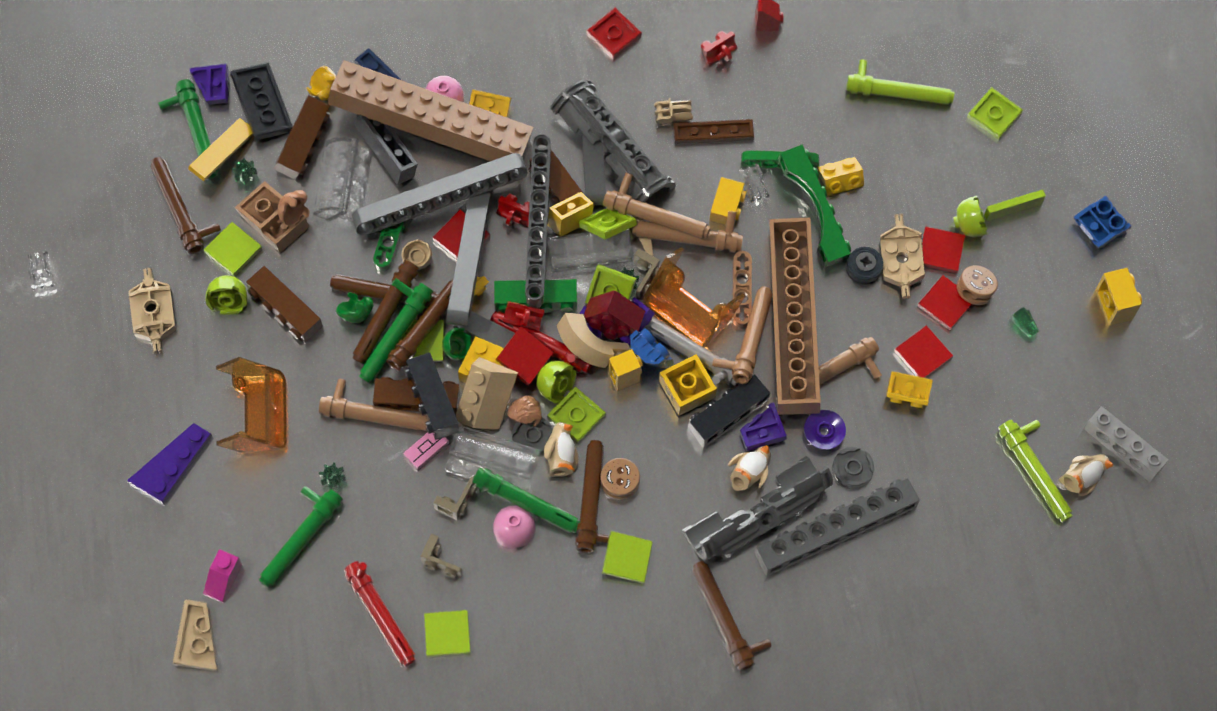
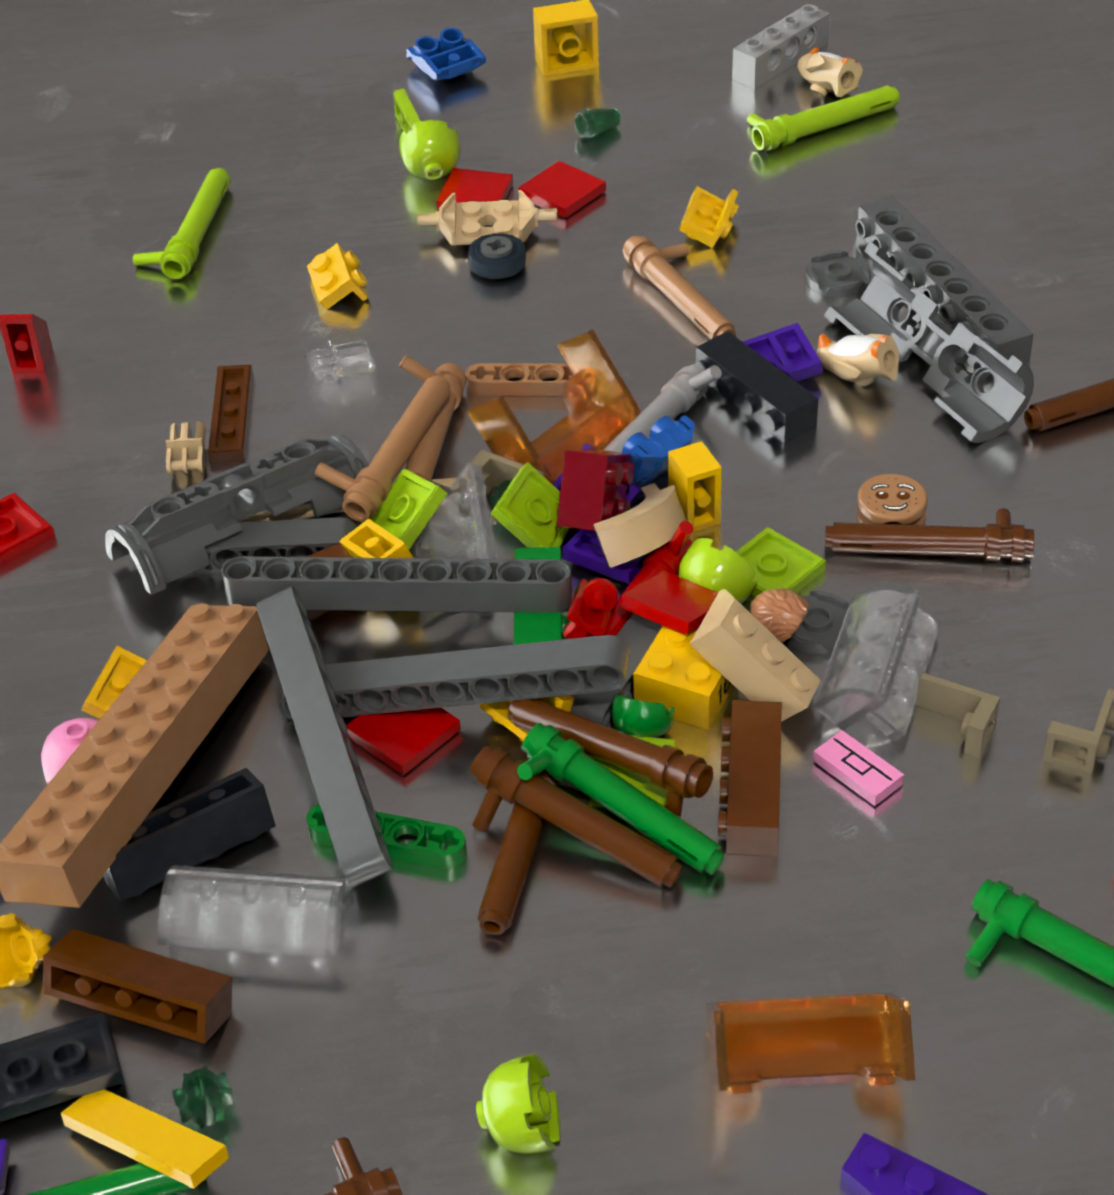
camera: 85 degrees left, 25 degrees down
lime tile [204,222,262,276] -> none
medium nougat slope [235,181,310,253] -> none
reddish brown brick [246,266,323,342] -> none
nougat hair [278,190,310,226] -> none
medium nougat cylinder [319,379,427,431] -> none
clear green gear [319,462,346,490] -> none
green hair [335,292,374,323] -> none
tan hair [401,239,433,270] -> none
black brick [404,352,459,440] -> none
green cylinder [472,467,580,533] -> none
bright pink cylinder [493,505,536,549] -> none
red hips [496,193,530,227] -> none
tan animal [544,422,578,477] -> none
lime tile [601,531,653,584] -> none
yellow brick [659,354,717,416] -> none
red hips [700,31,738,66] -> none
yellow brick [709,177,747,225] -> none
medium nougat cylinder [712,287,772,384] -> none
green beam [741,150,819,169] -> none
medium nougat brick [769,218,821,415] -> none
green arch [777,144,851,267] -> none
dark purple dish [804,410,846,450] -> none
red tile [894,325,953,378] -> none
head [957,265,998,305] -> none
lime tile [967,87,1023,140] -> none

